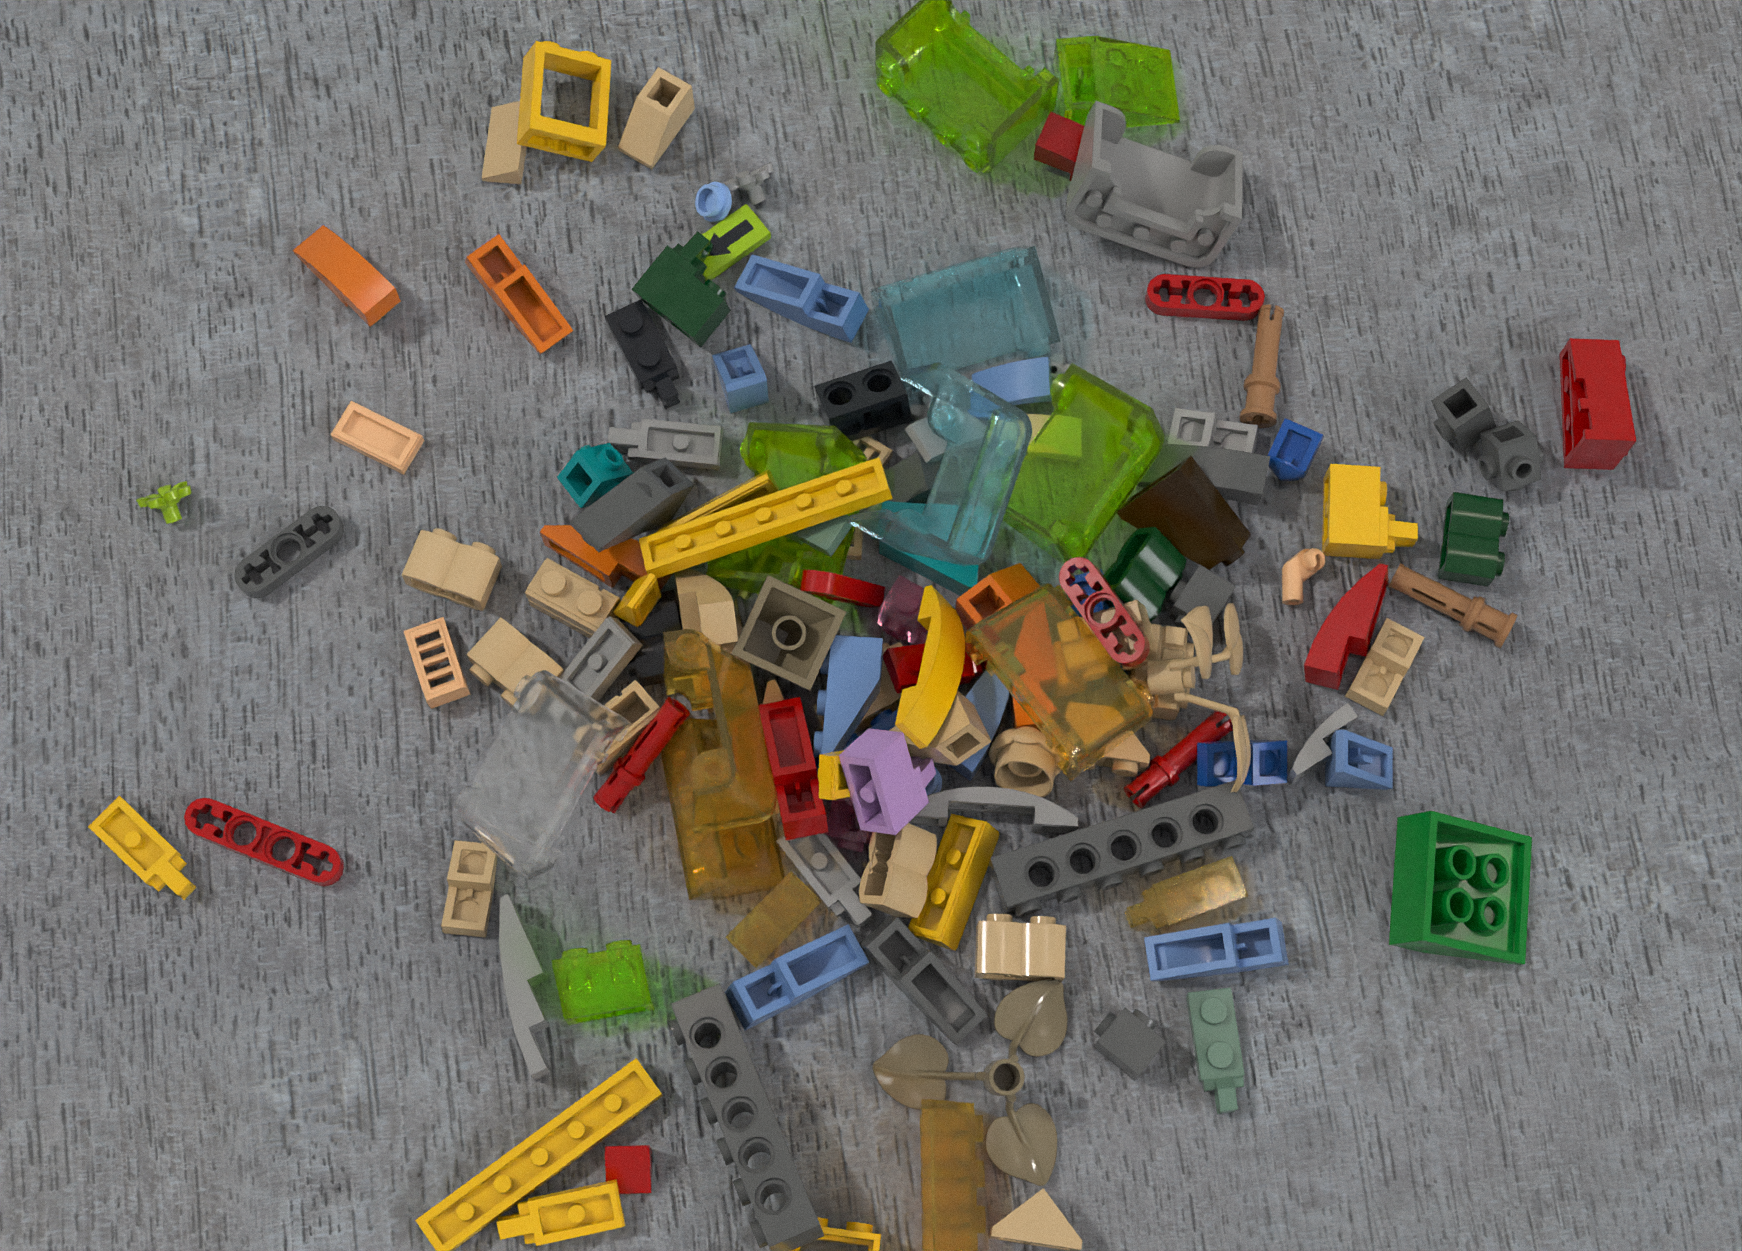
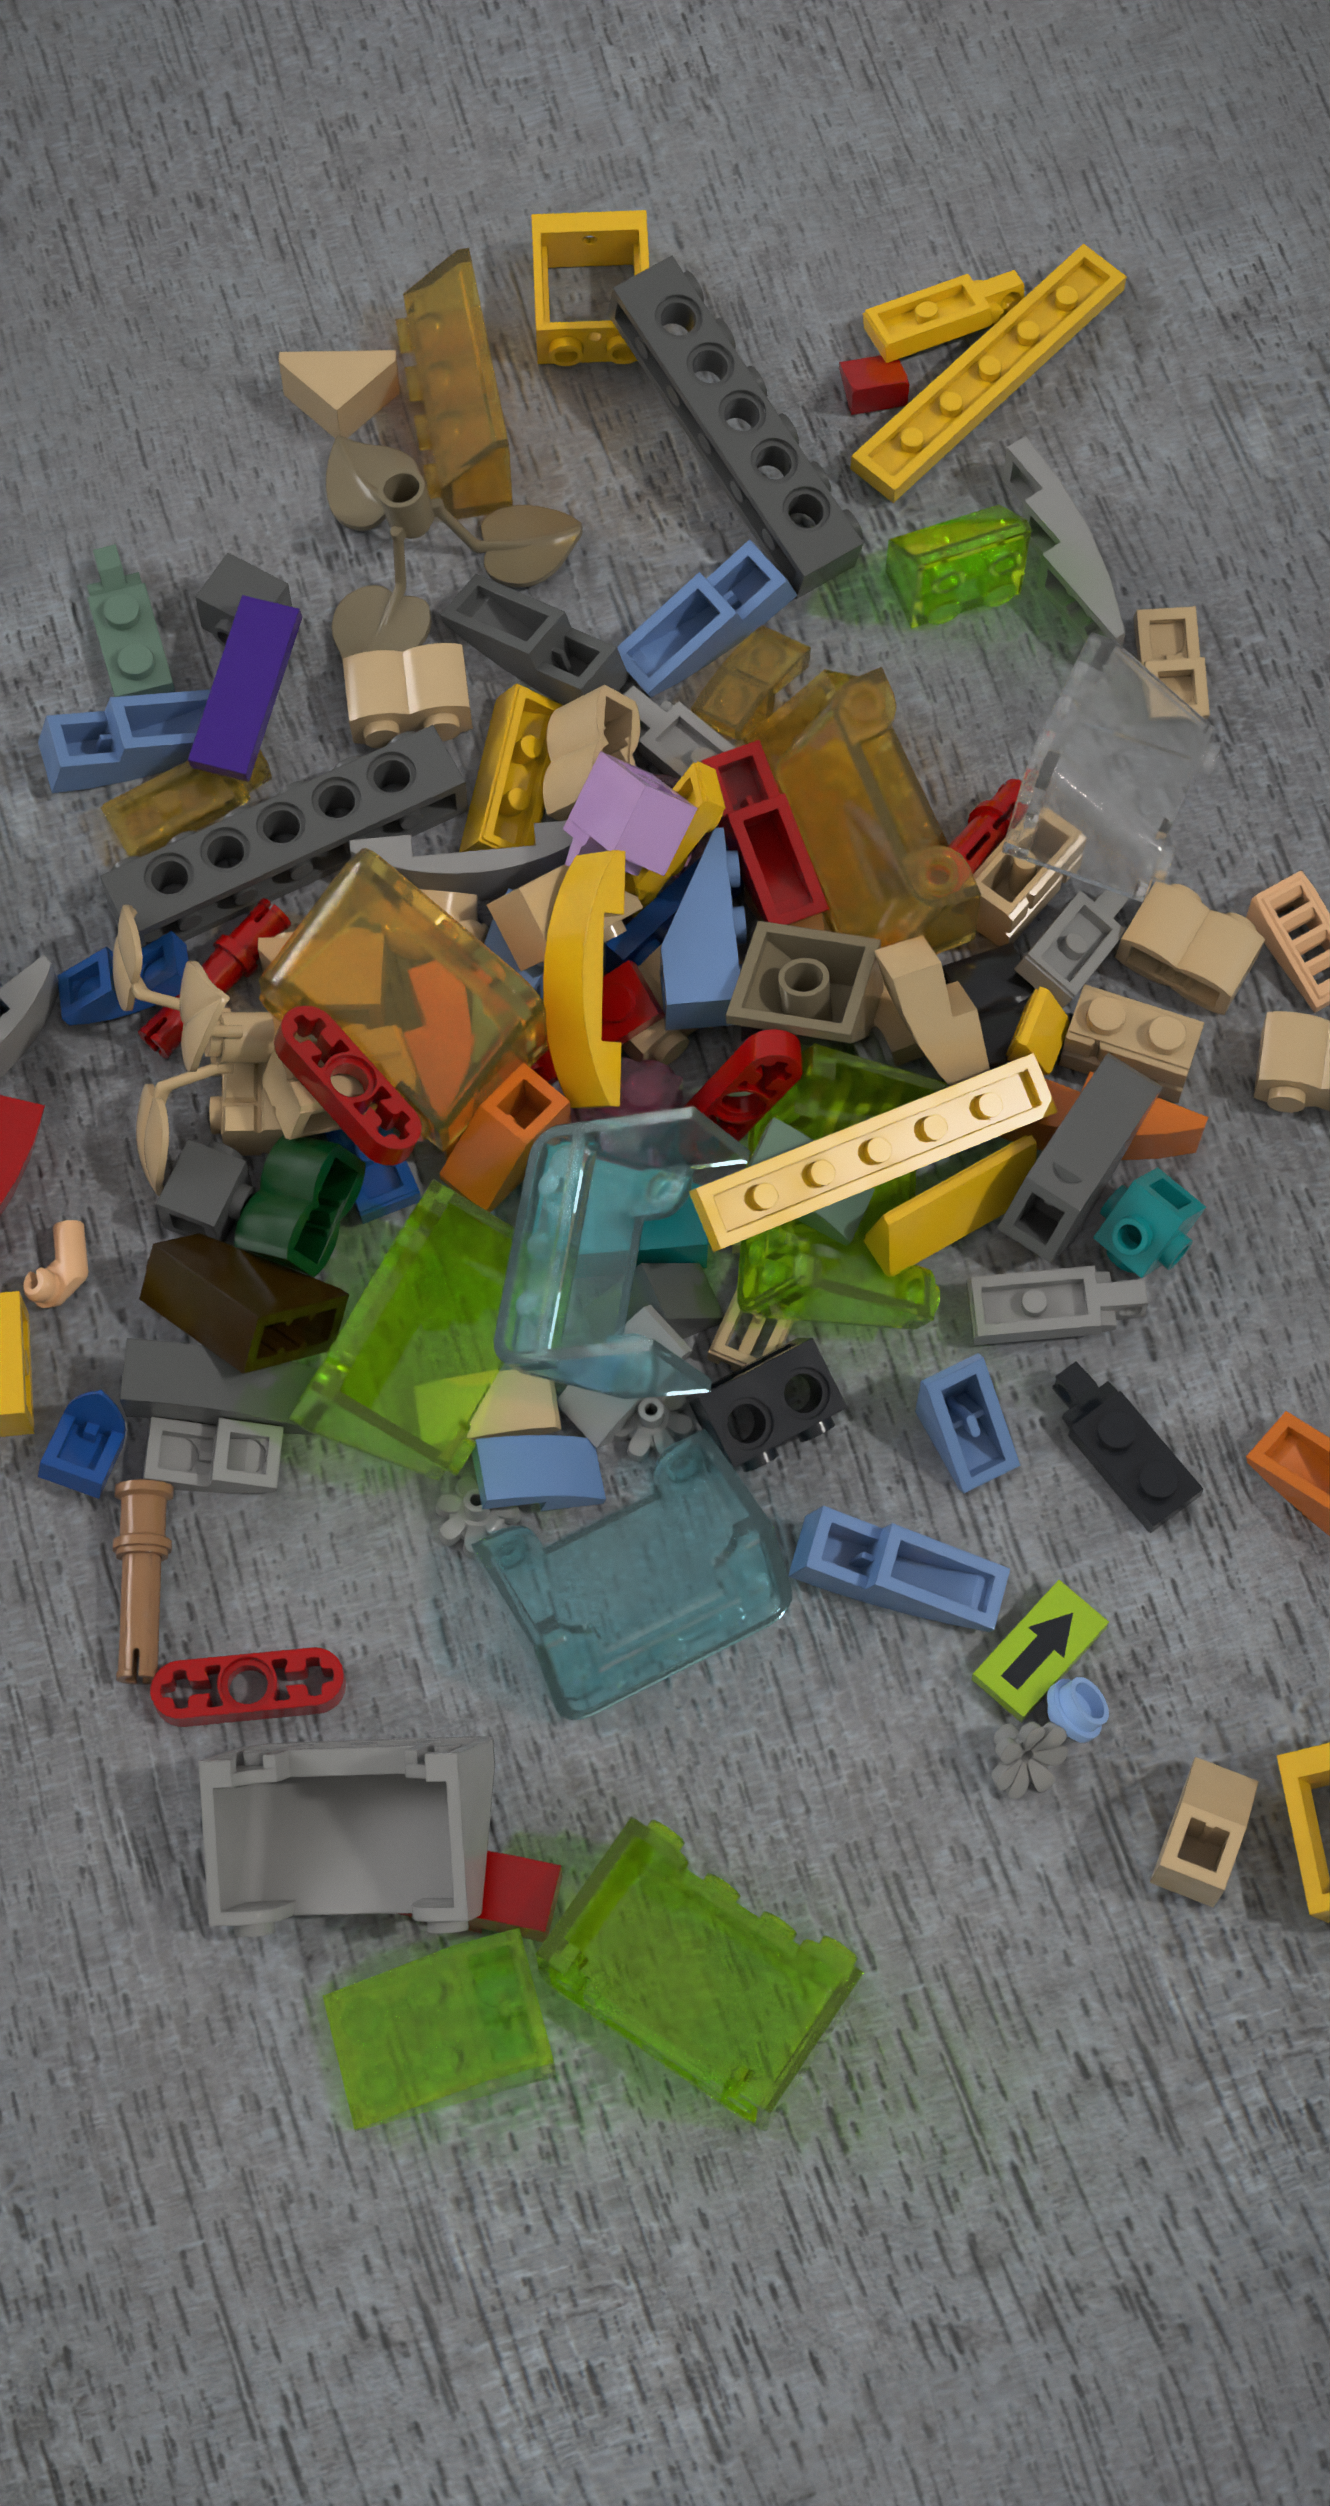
camera: 170 degrees right, 5 degrees down
dark green hinge [632,231,731,348] -> none
none -> dark purple tile [188,595,303,782]

